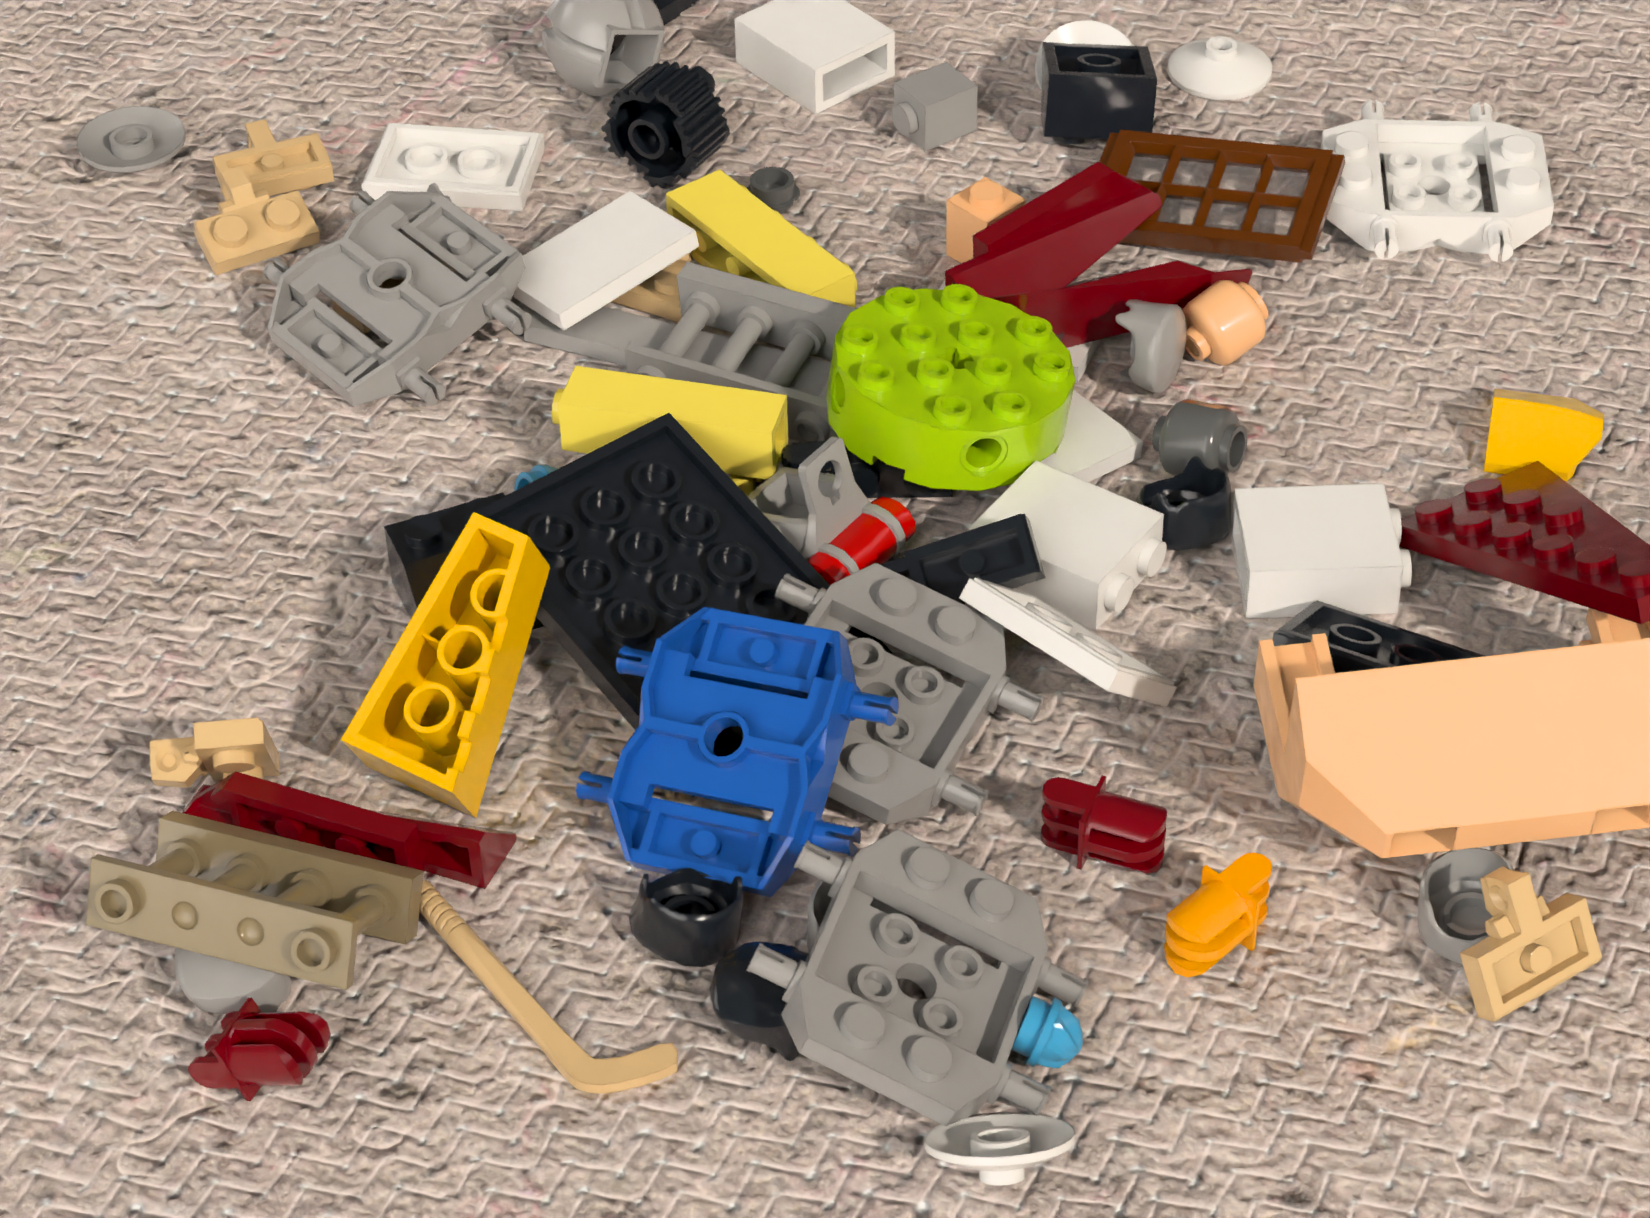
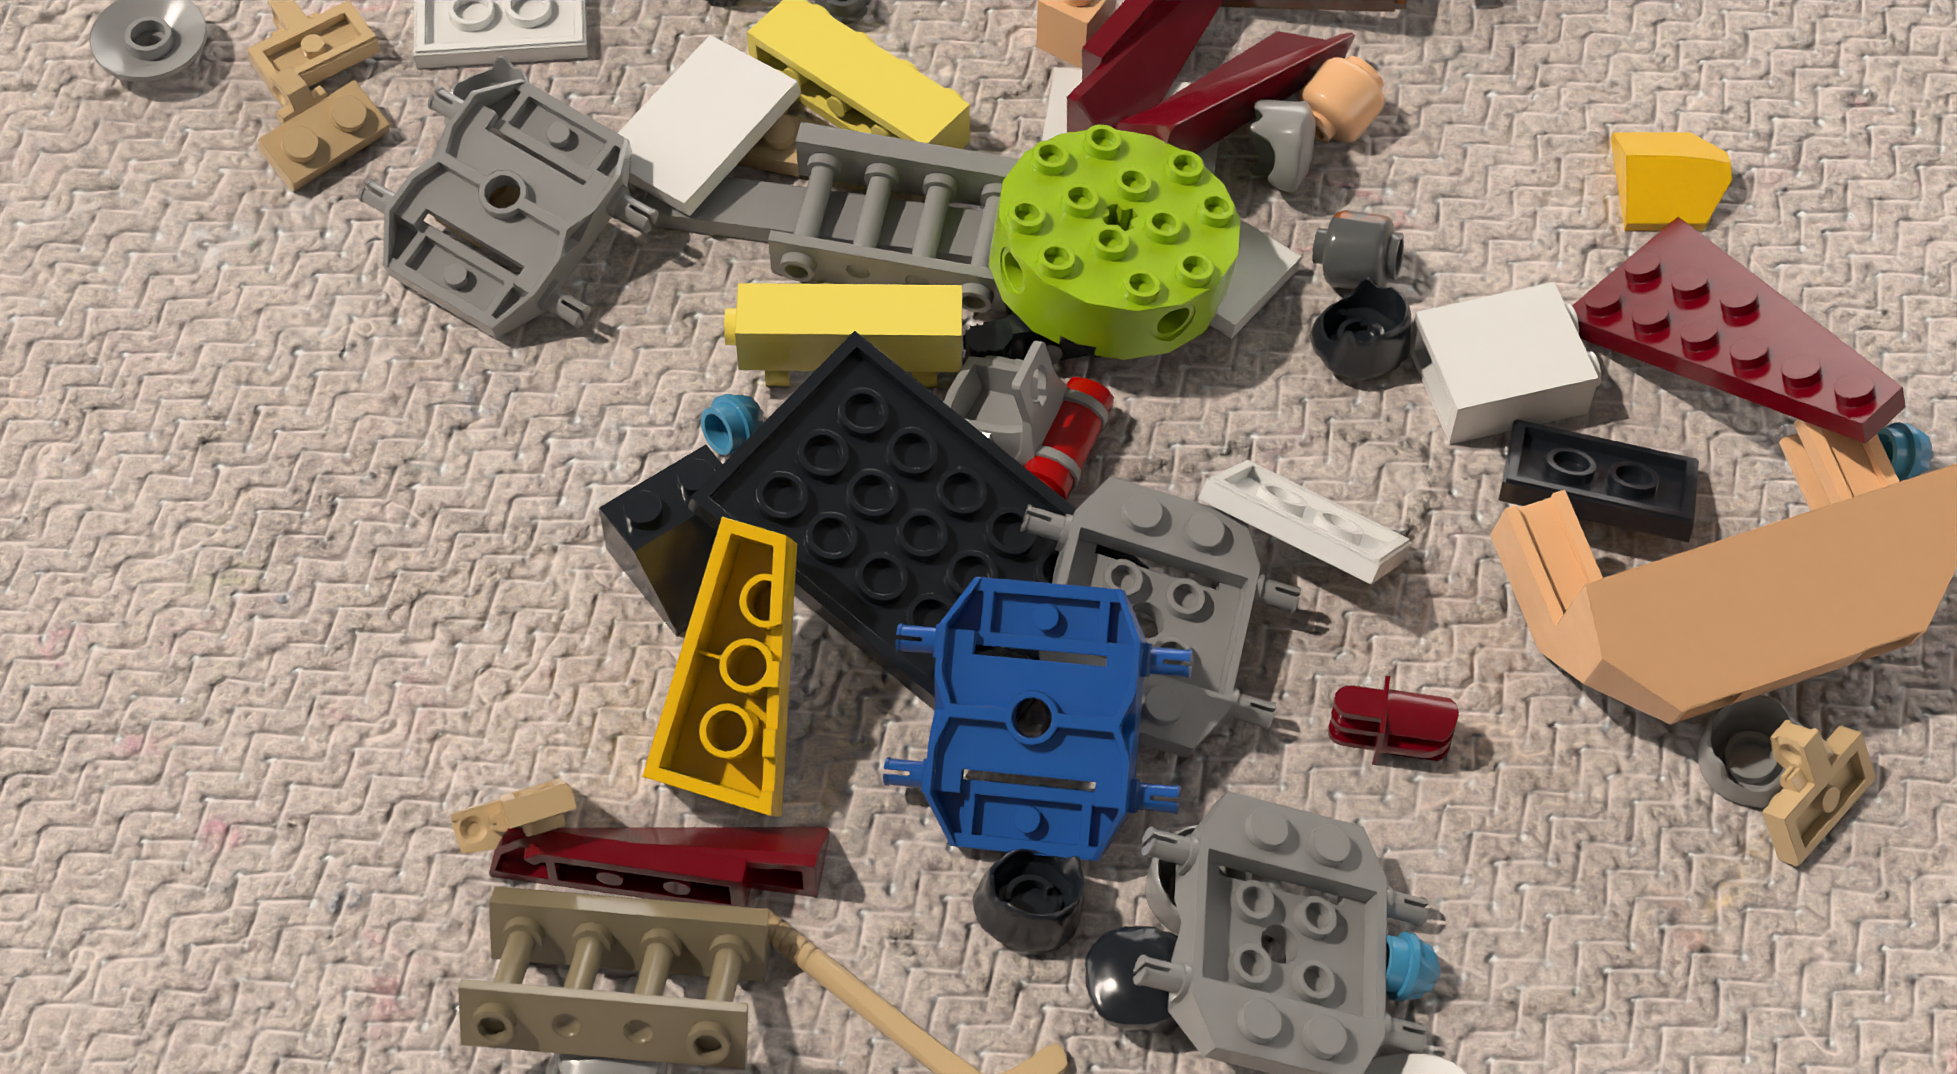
camera: 15 degrees left, 15 degrees up
black hinge [881,513,1046,604] -> none
white brick [969,461,1167,631] -> none
light orange arm [1164,852,1272,978] -> none

